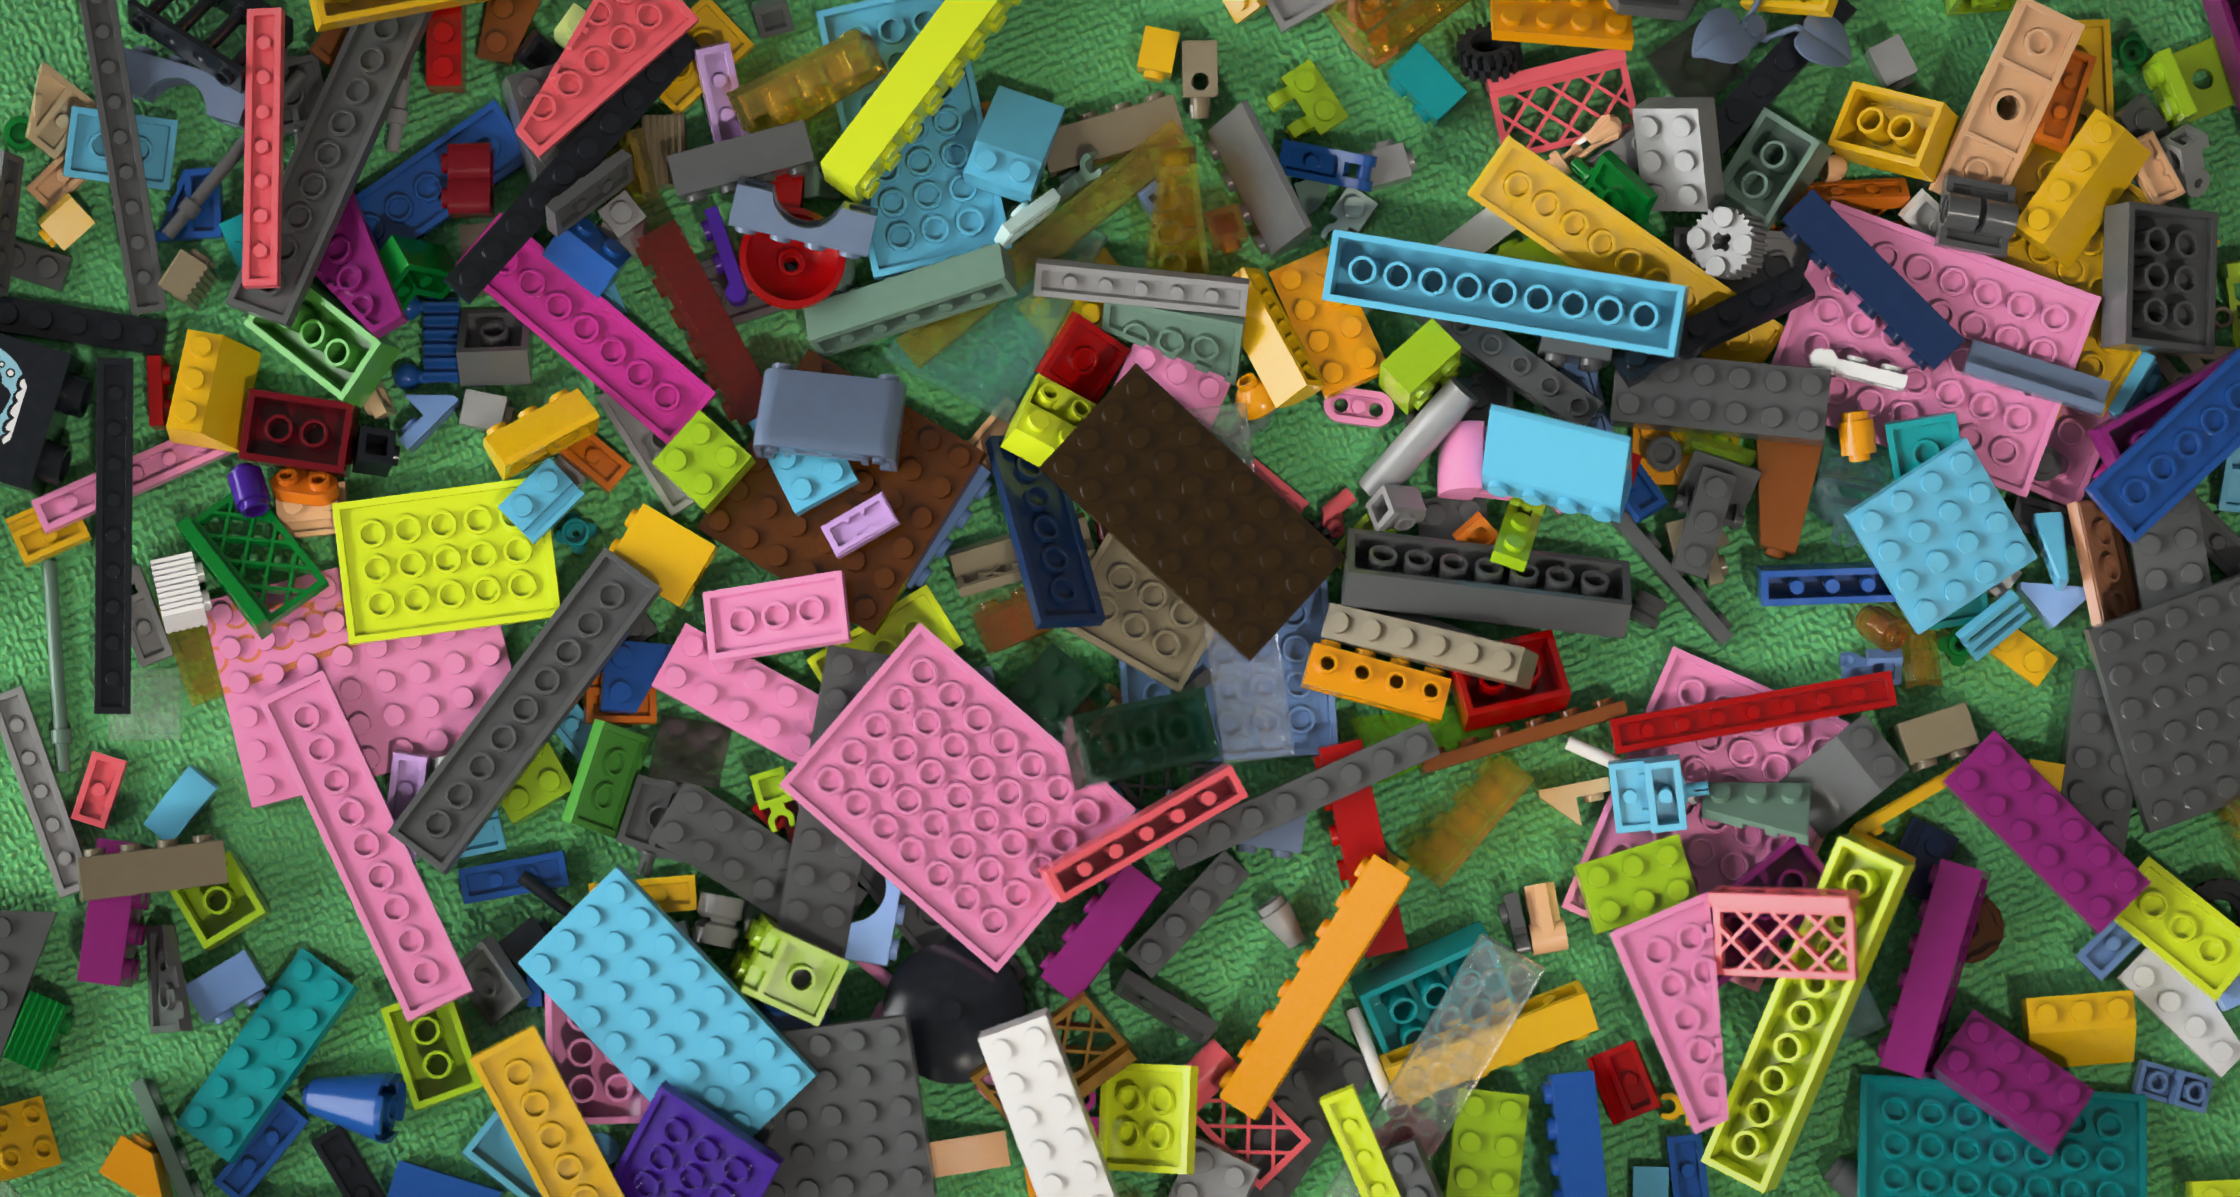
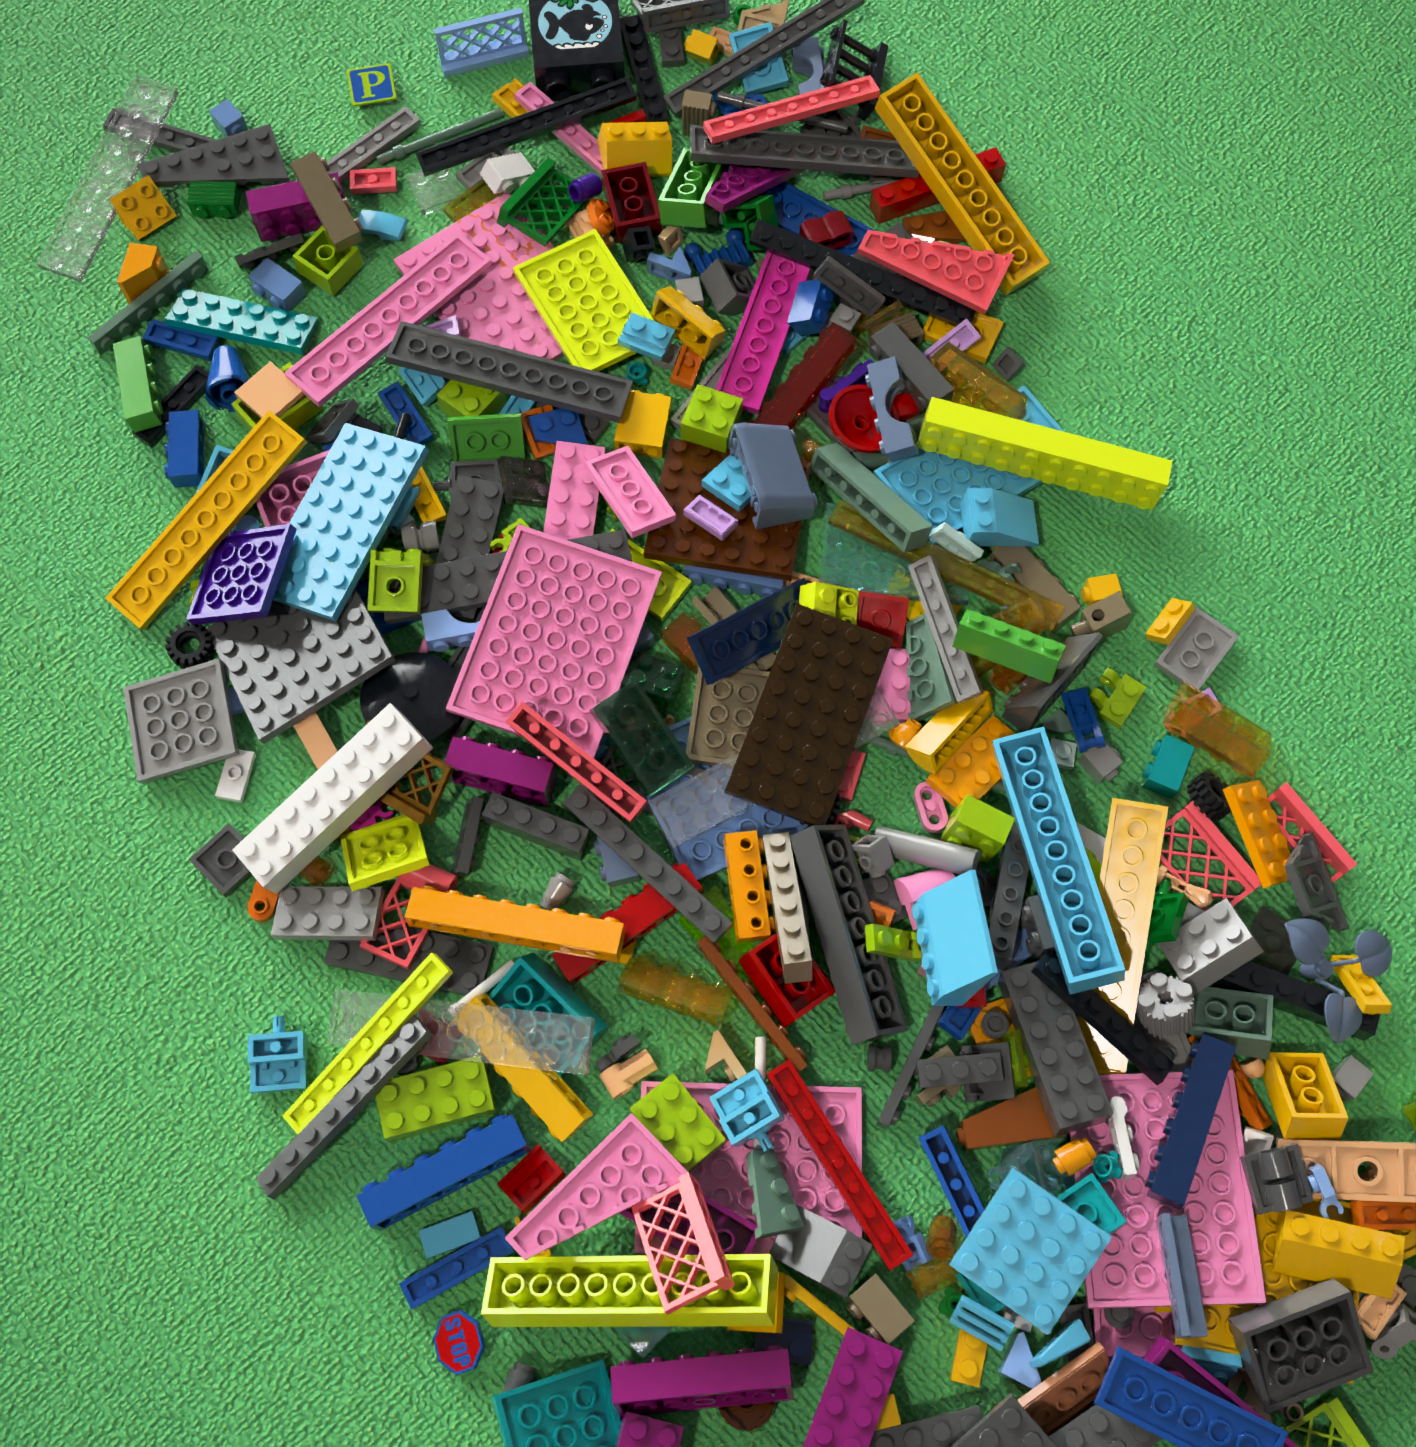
camera: 65 degrees right, 15 degrees down
none -> light nougat tile [234,361,304,418]
none -> clear yellow plate [803,437,819,461]
none -> bright green brick [952,609,1066,684]
none -> teal plate [1093,1151,1123,1183]
none -> light blue plate [1307,1164,1344,1219]

